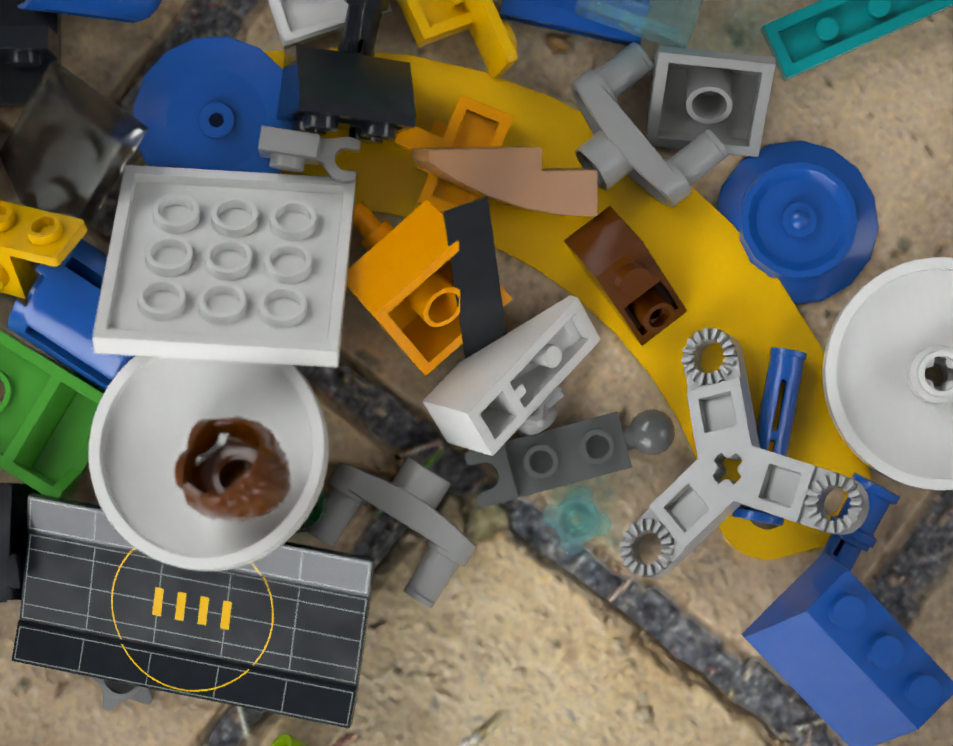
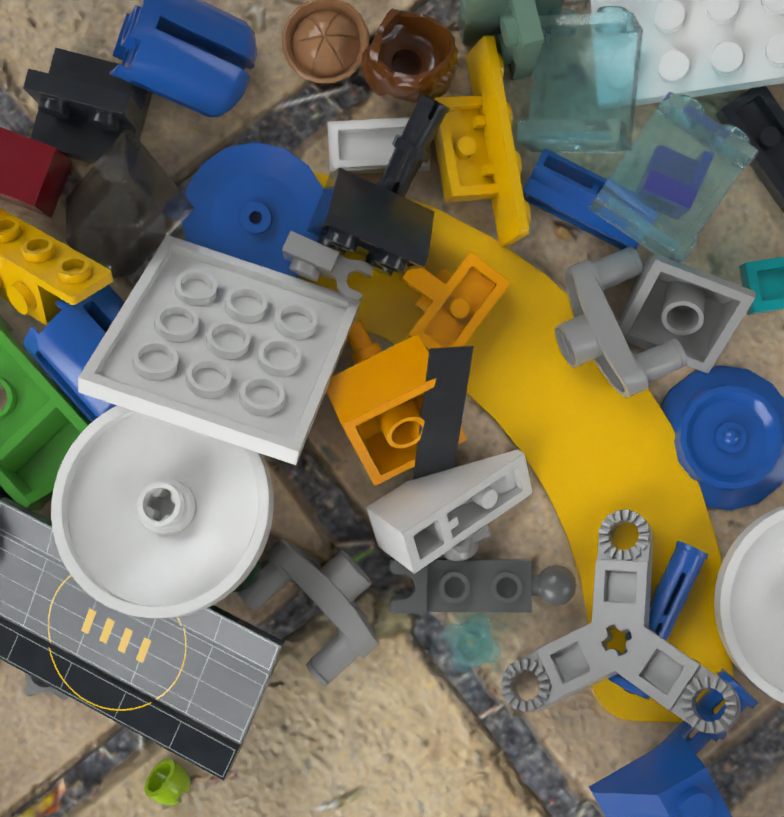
camera: 20 degrees right, 0 degrees up
reddish brown hair [174,416,291,522] -> none
medium nougat slope [412,146,598,217] -> none
reddish brown slope [564,206,687,346] -> none

